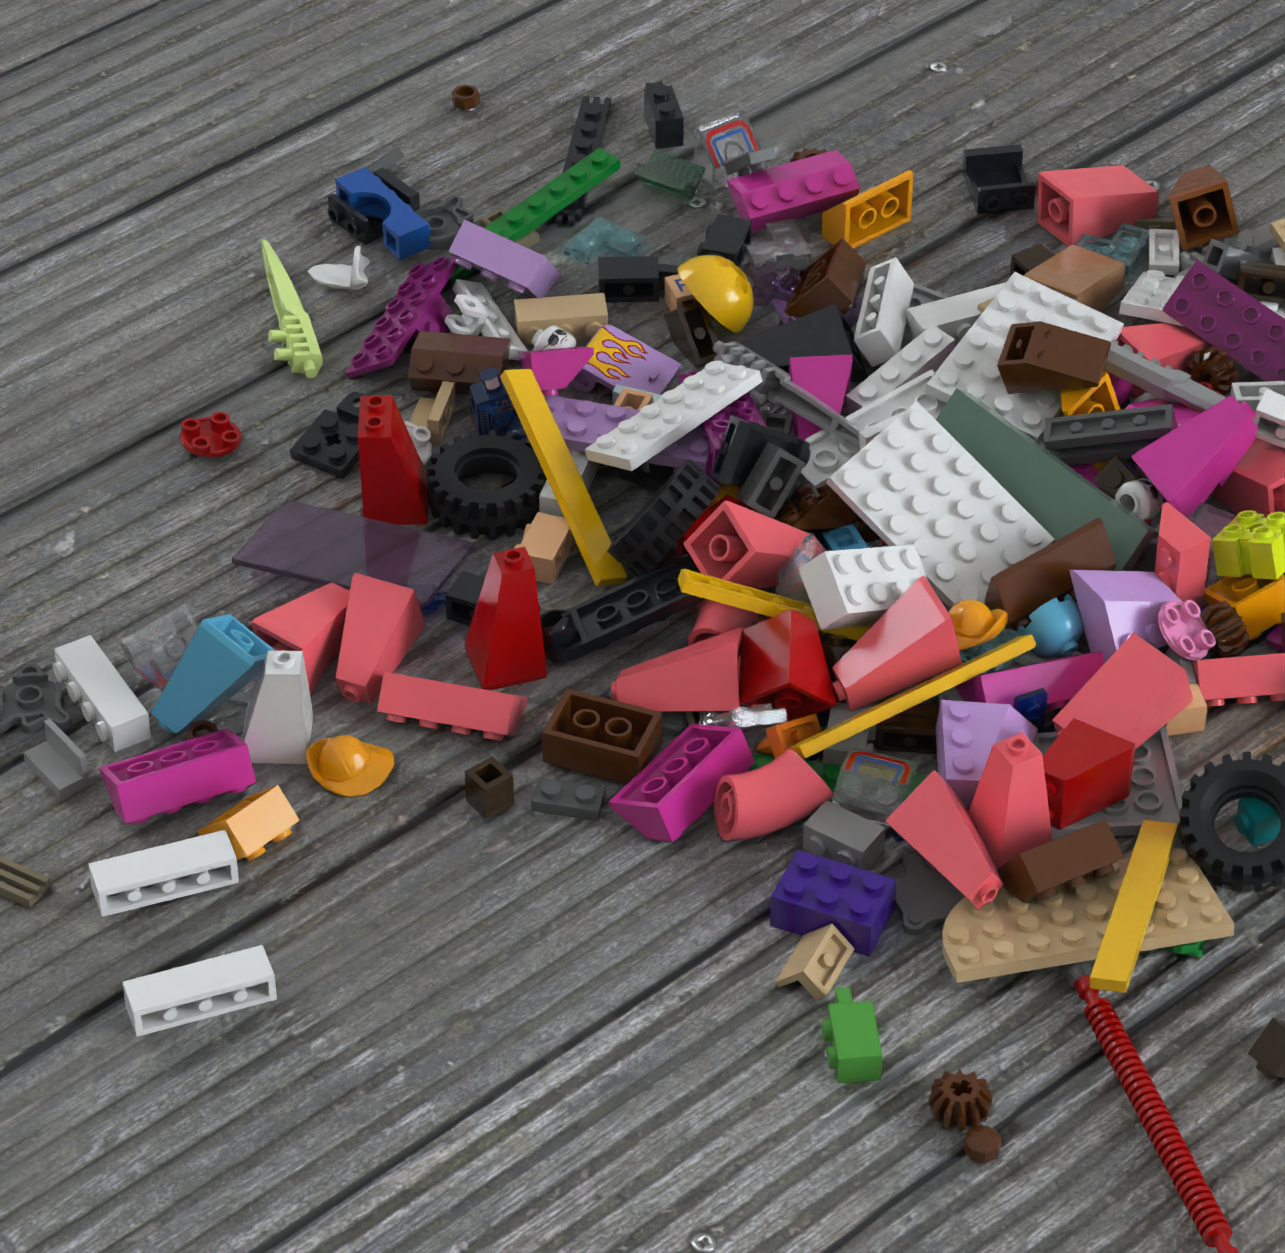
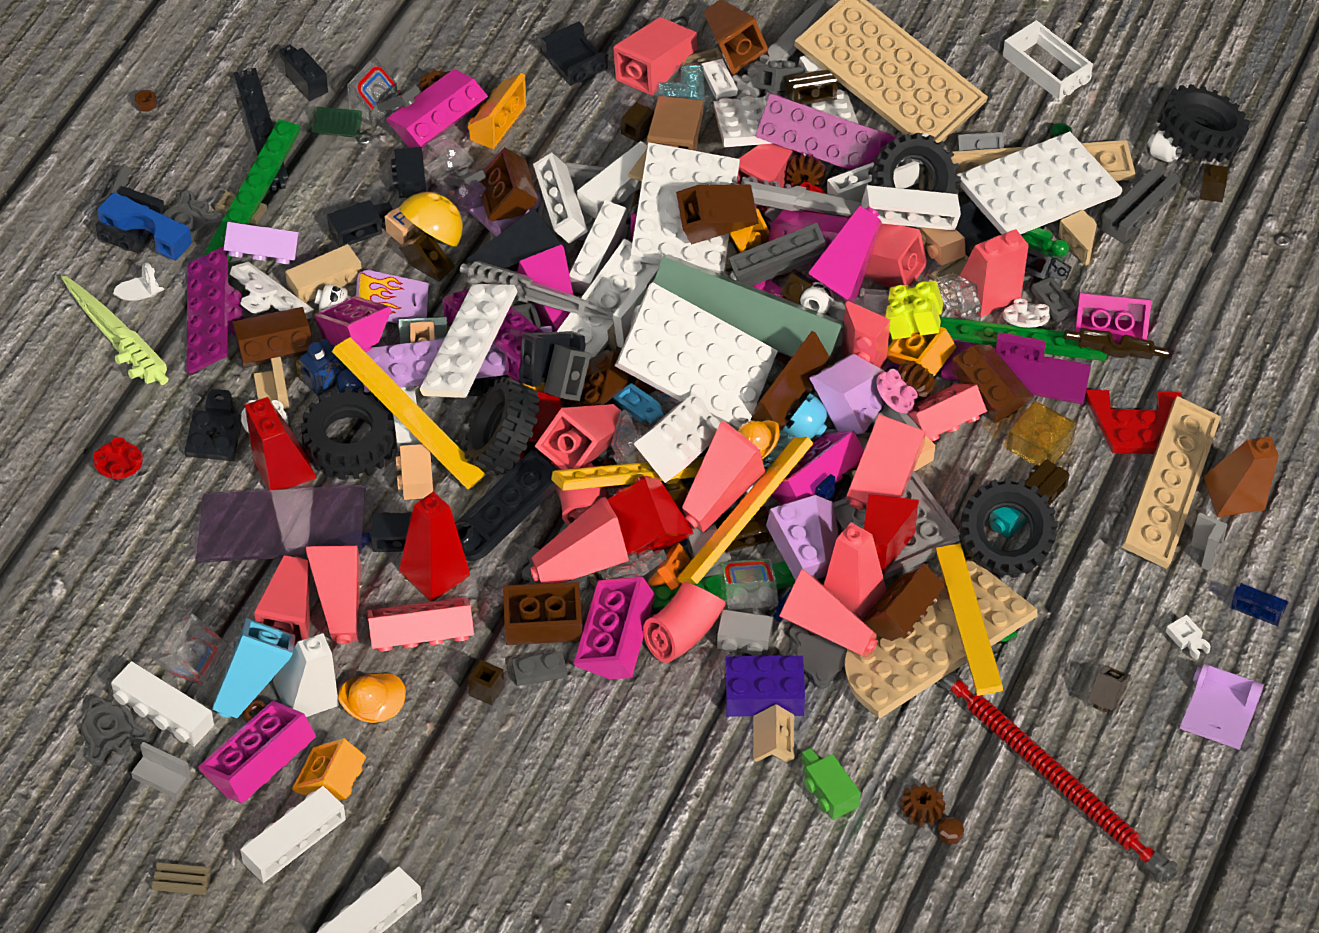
camera: 25 degrees left, 10 degrees up
clear light blue plate [564,217,646,265] -> none

